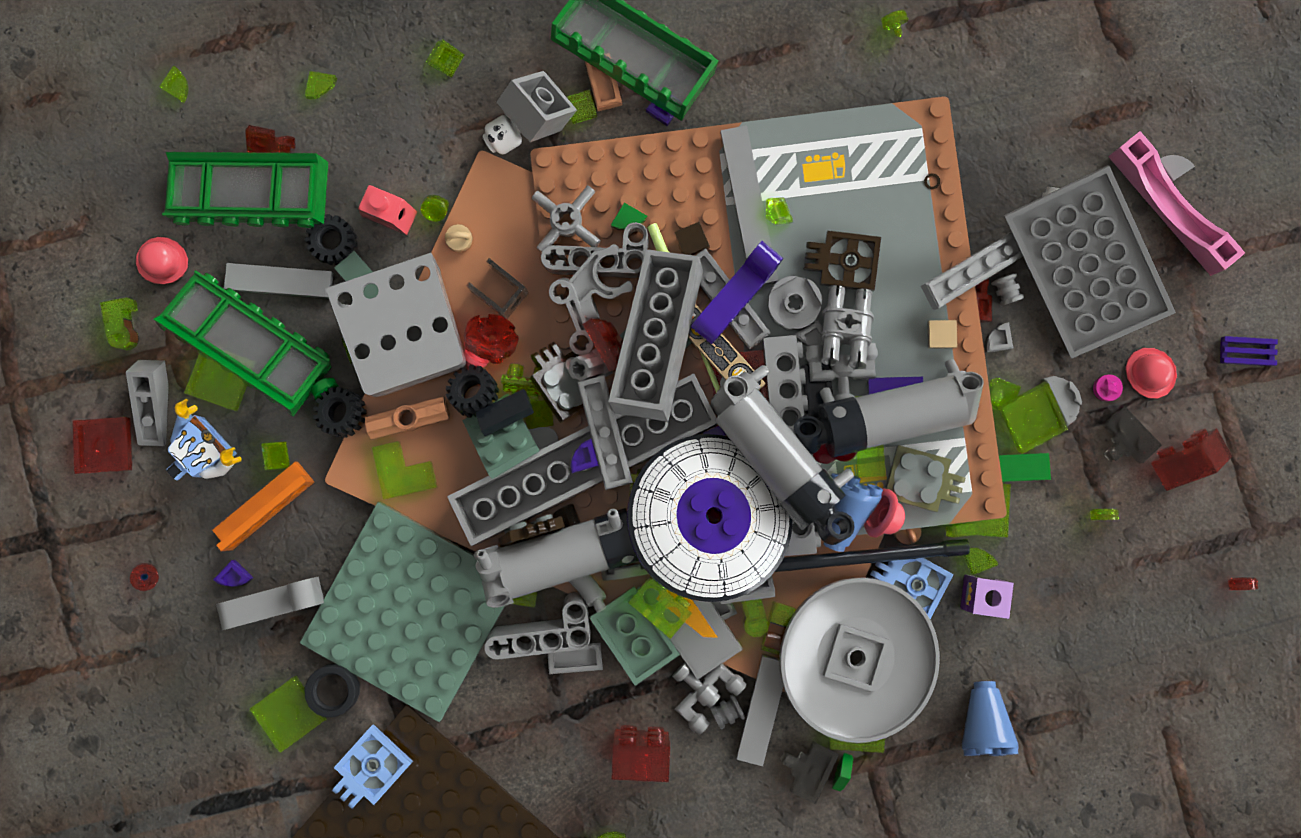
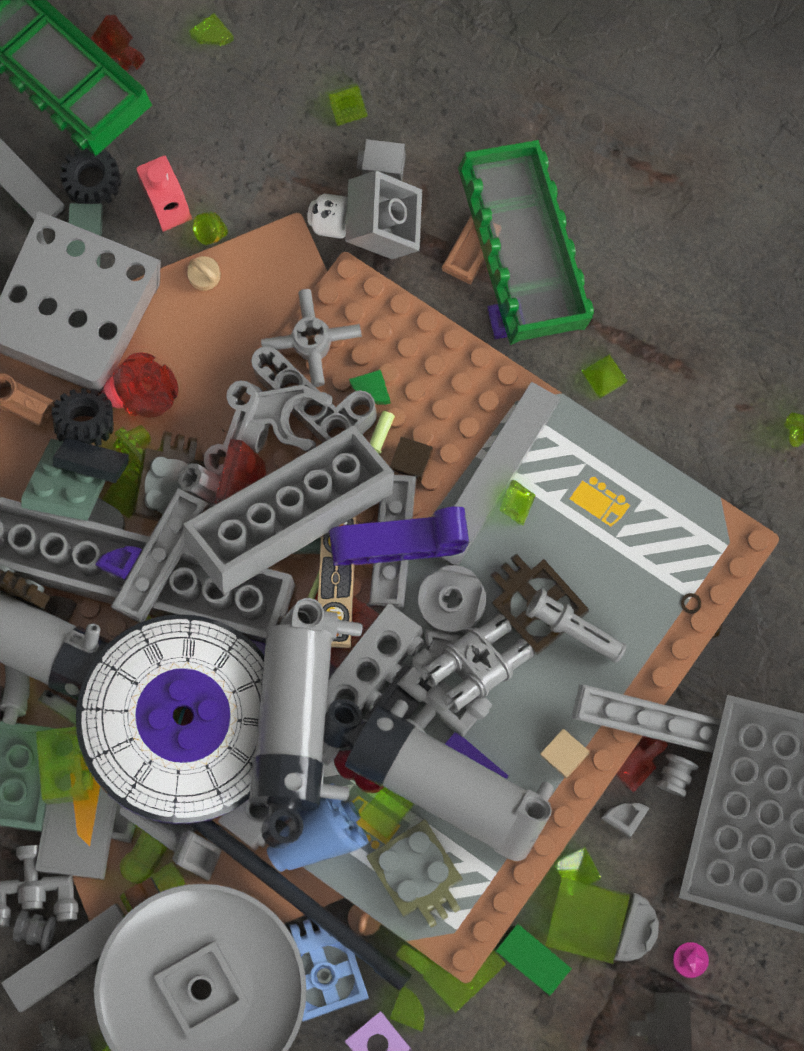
camera: 50 degrees right, 10 degrees down
clear smoke piece [466,258,528,320] -> none
clear neon green tile [567,90,597,124] -> none
coral hat [864,488,905,538] -> none
coral hat [1126,348,1177,399] -> none
none -> light grey tile [172,831,222,881]
none -> light grey brick [357,139,406,181]
none -> light grey pin [526,589,627,663]
none -> clear neon green slope [582,354,628,399]

